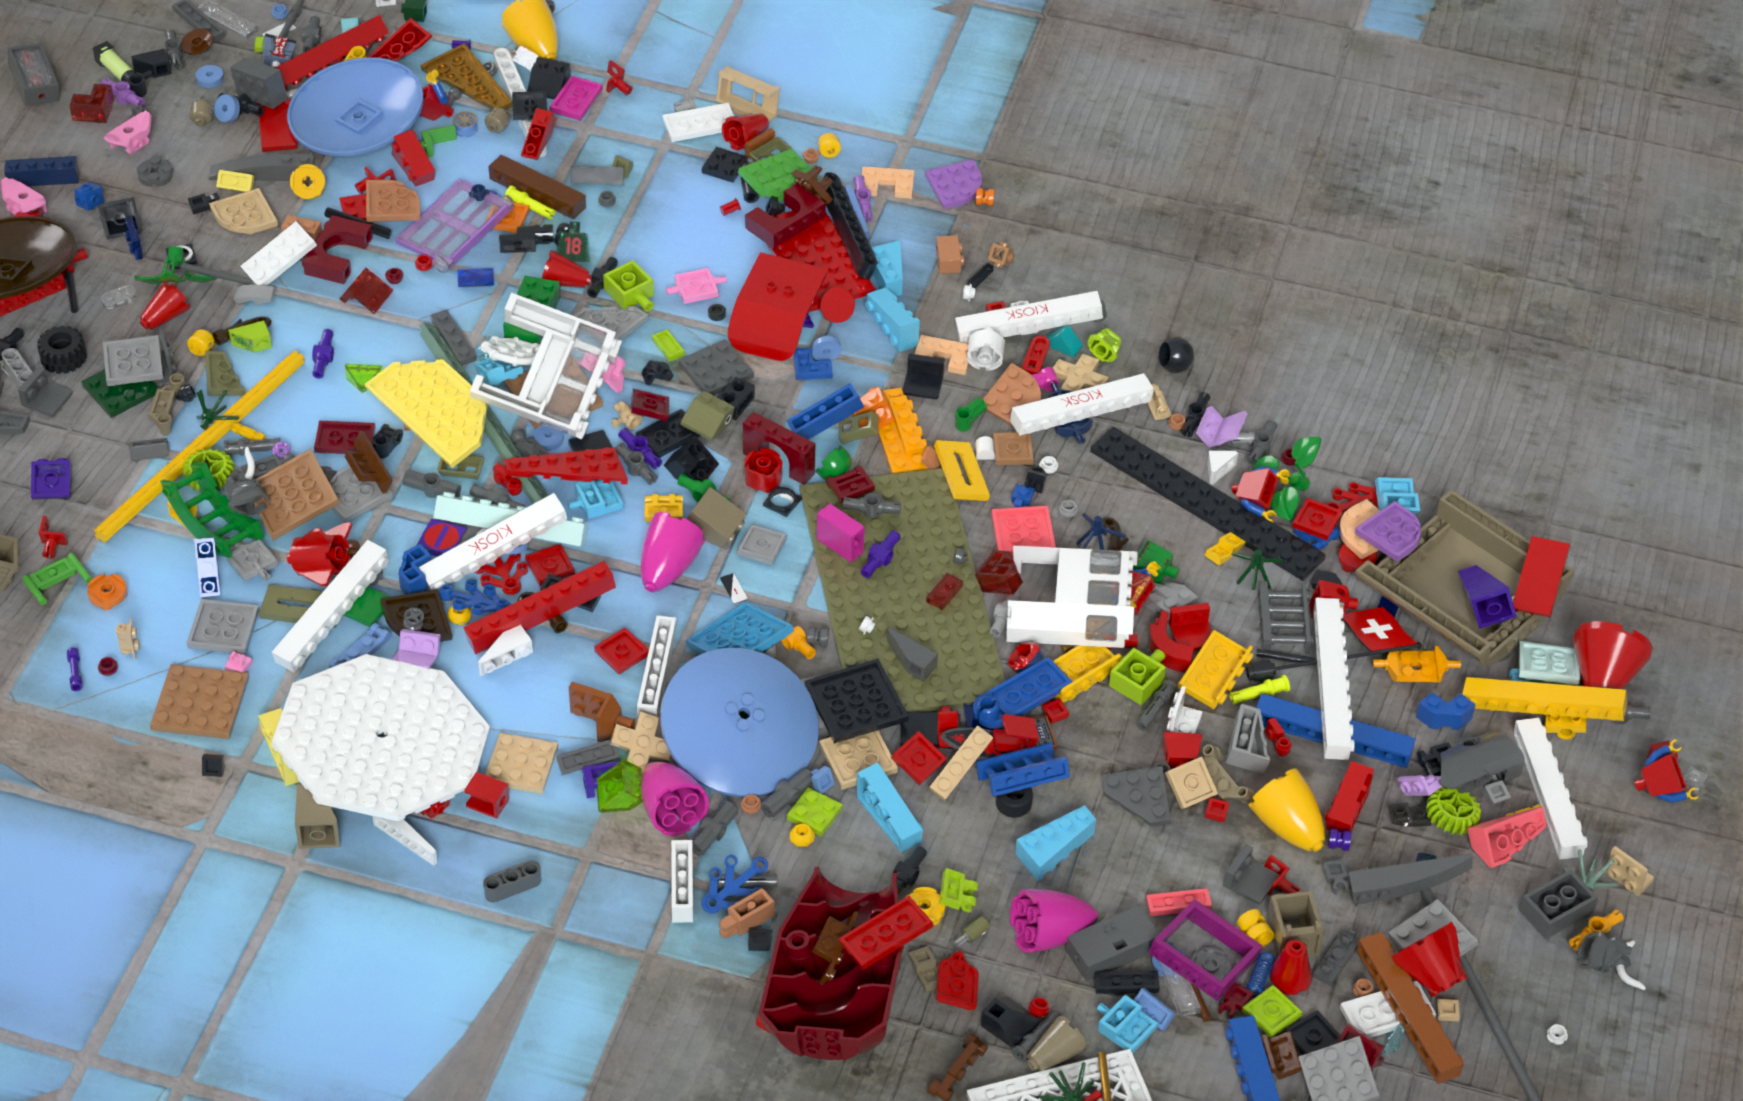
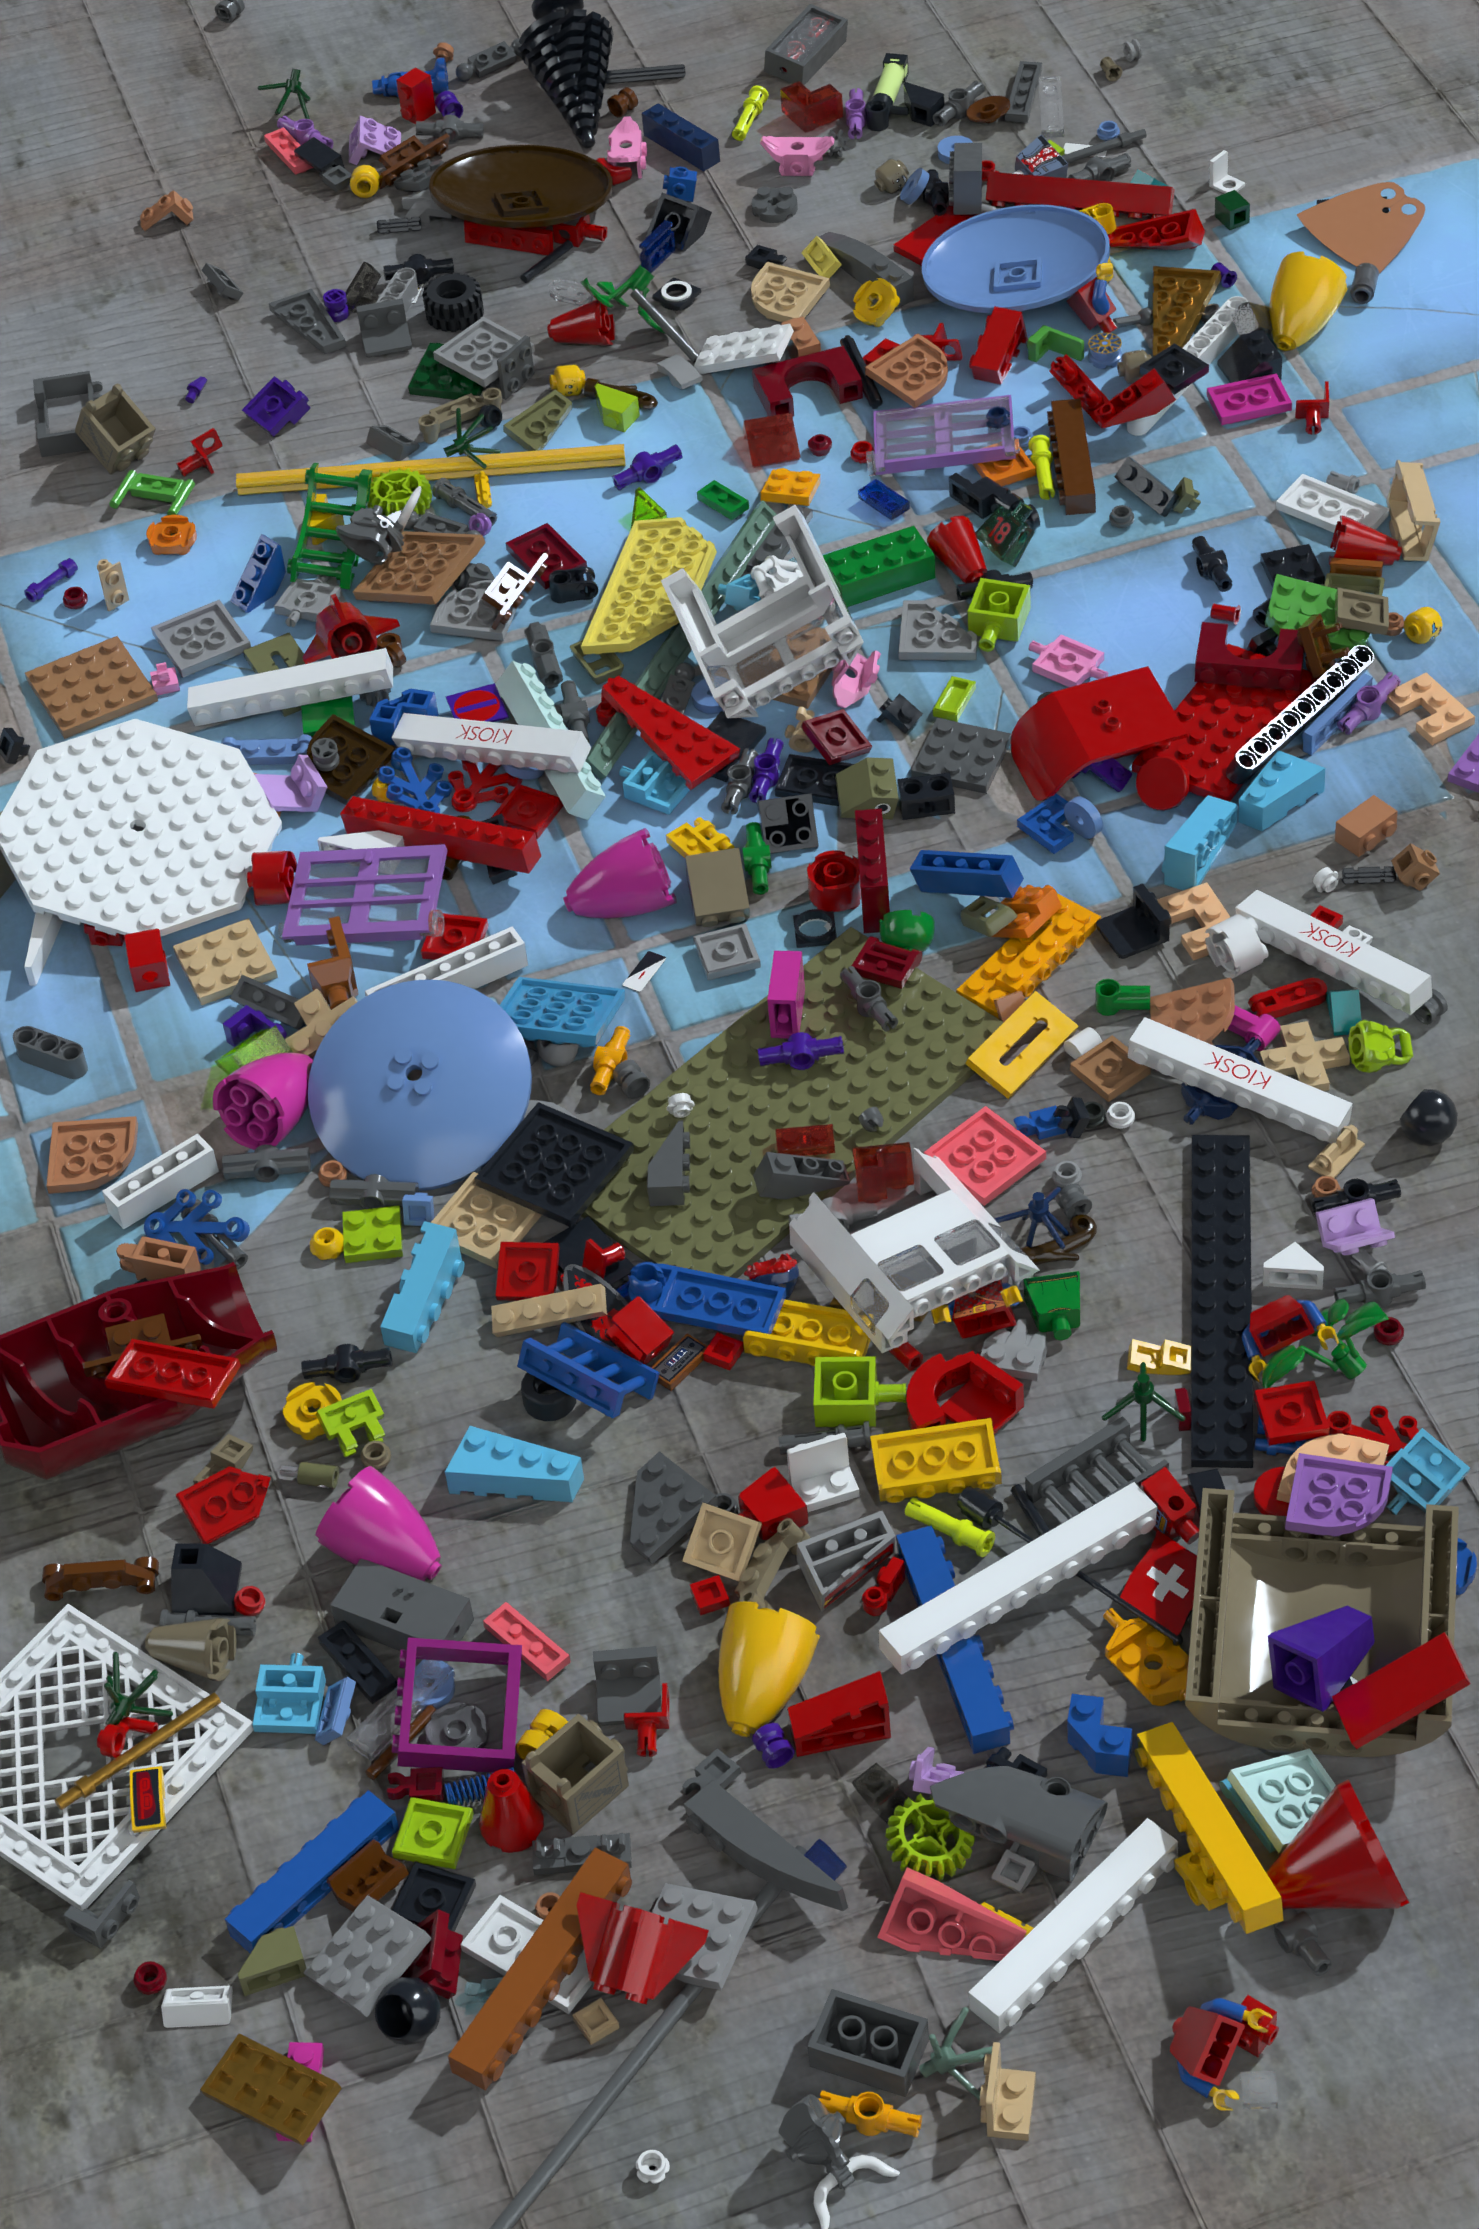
camera: 60 degrees right, 0 degrees up
none -> nougat plate [46,1116,138,1194]
none -> red brick [247,850,297,906]
none -> medium lavender door [278,844,447,946]
none -> dark tan plate [361,1441,391,1470]
none -> black helmet [375,1977,440,2045]
none -> green plate [697,480,749,520]
none -> neon yellow pin [732,85,769,141]
none -> dark grey slope [753,1152,851,1200]
none -> light orange plate [761,468,821,506]
none -> red plate [1049,354,1109,428]
none -> dark grey wheel [1056,1183,1092,1220]
none -> dark red tile [1175,1388,1191,1431]
none -> black pin [1192,536,1232,592]
none -> dark tan plate [1335,588,1389,635]

